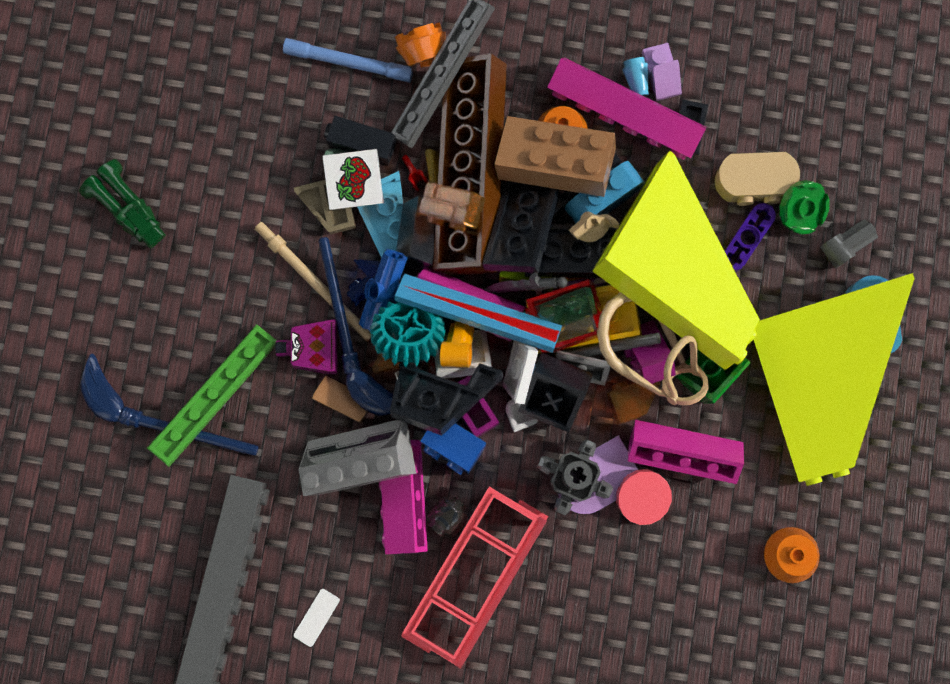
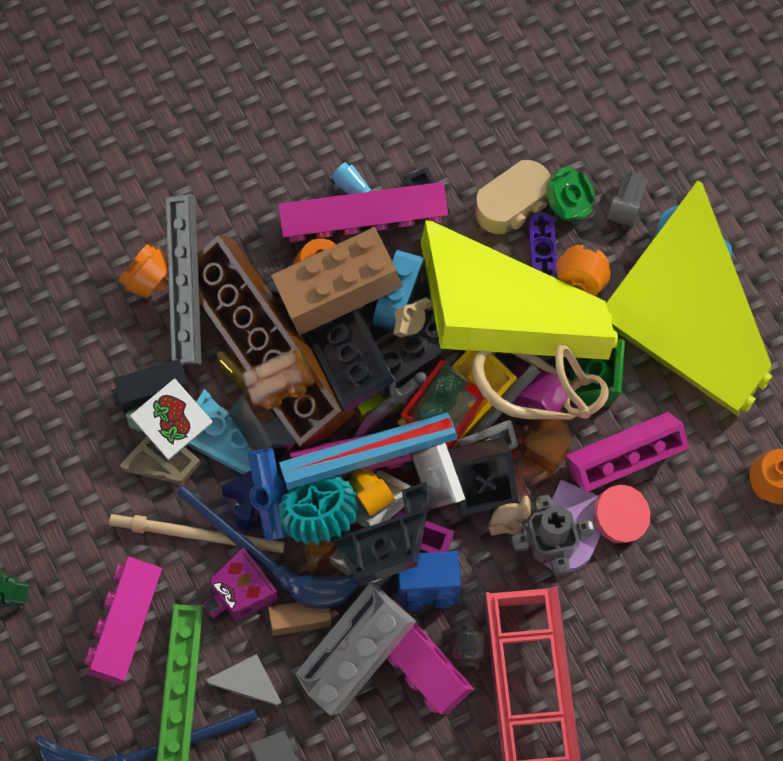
camera: 40 degrees left, 15 degrees down
medium blue piece [283,38,414,83] -> none
red hand [402,155,429,191] -> none
white tile [505,399,538,433] -> none
lavender slope [642,43,682,101] -> none
none -> dark pink brick [84,556,162,686]
none -> light grey tile [207,654,282,707]
none -> tan piece [489,496,531,536]
none -> orange cone [555,245,611,296]

